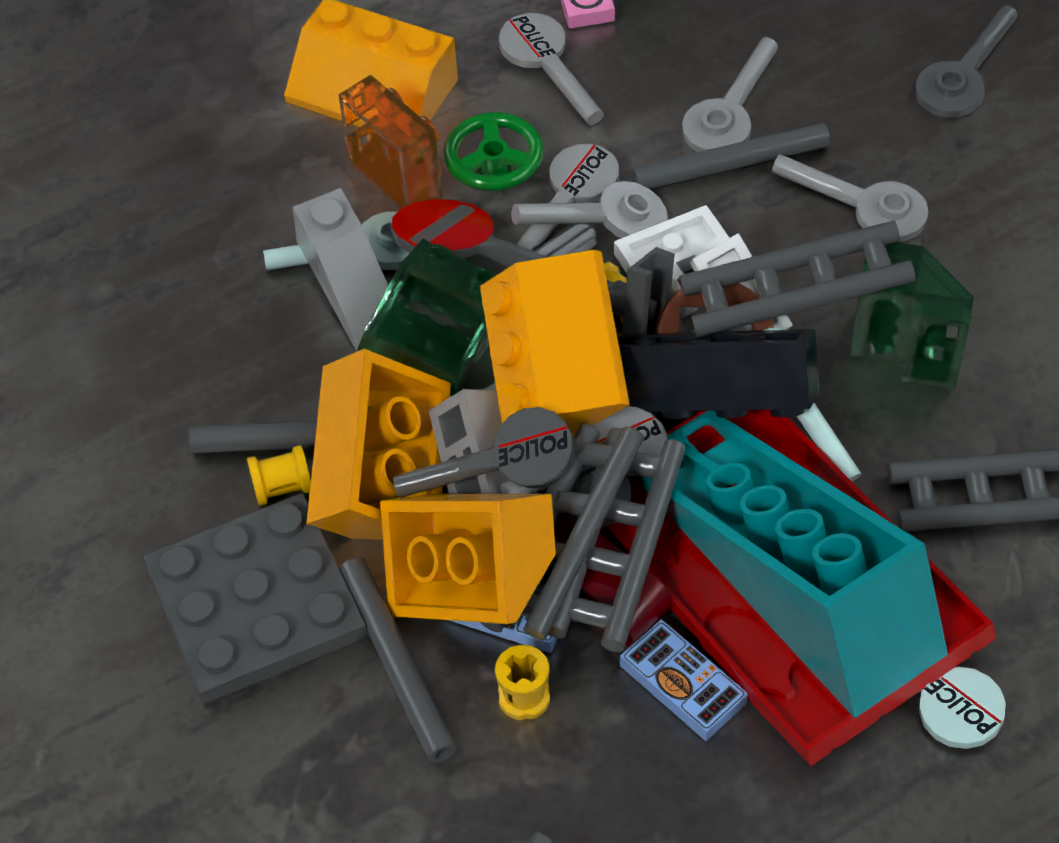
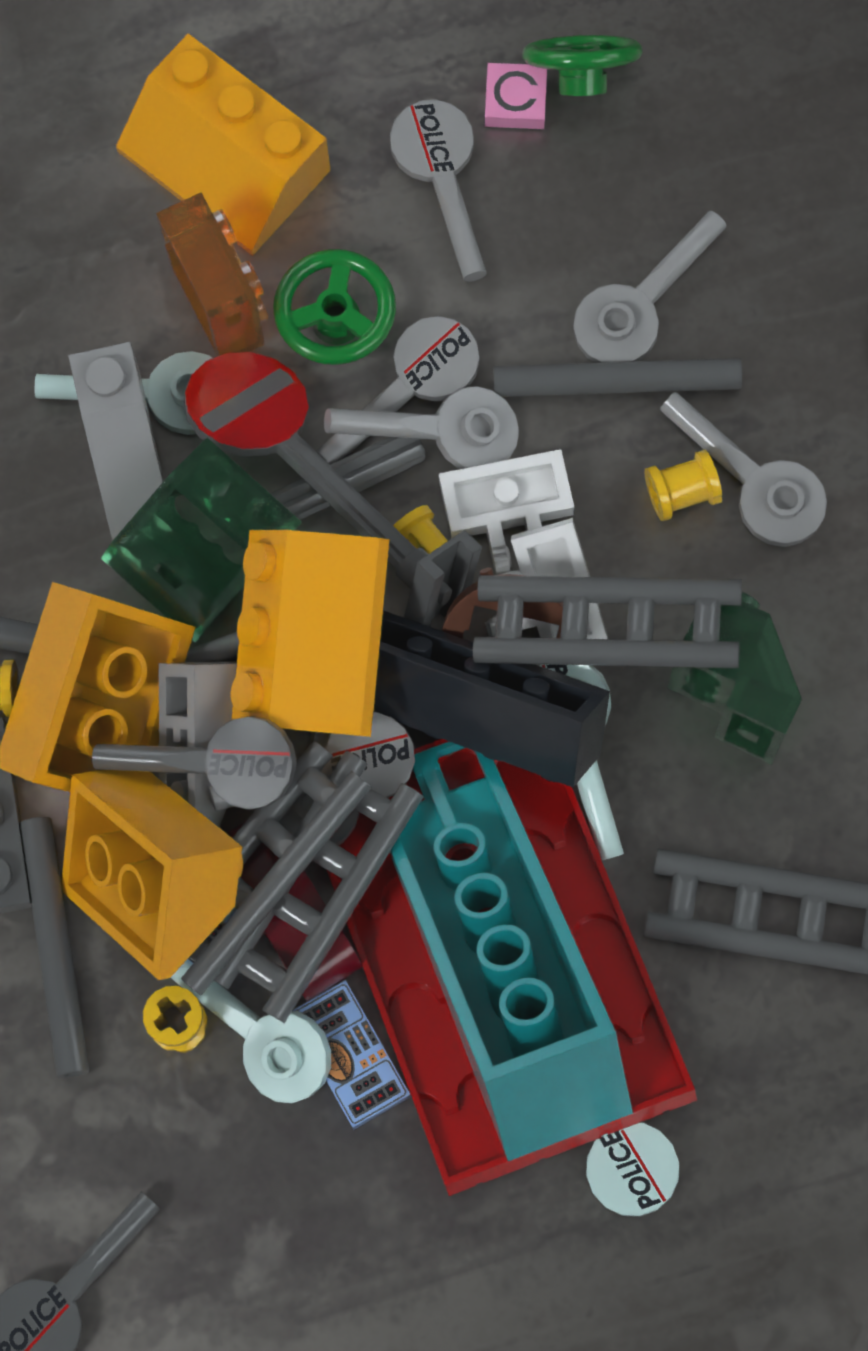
camera: 15 degrees right, 20 degrees up
none -> light aqua piece [171,959,331,1103]
none -> yellow bush [644,449,722,521]

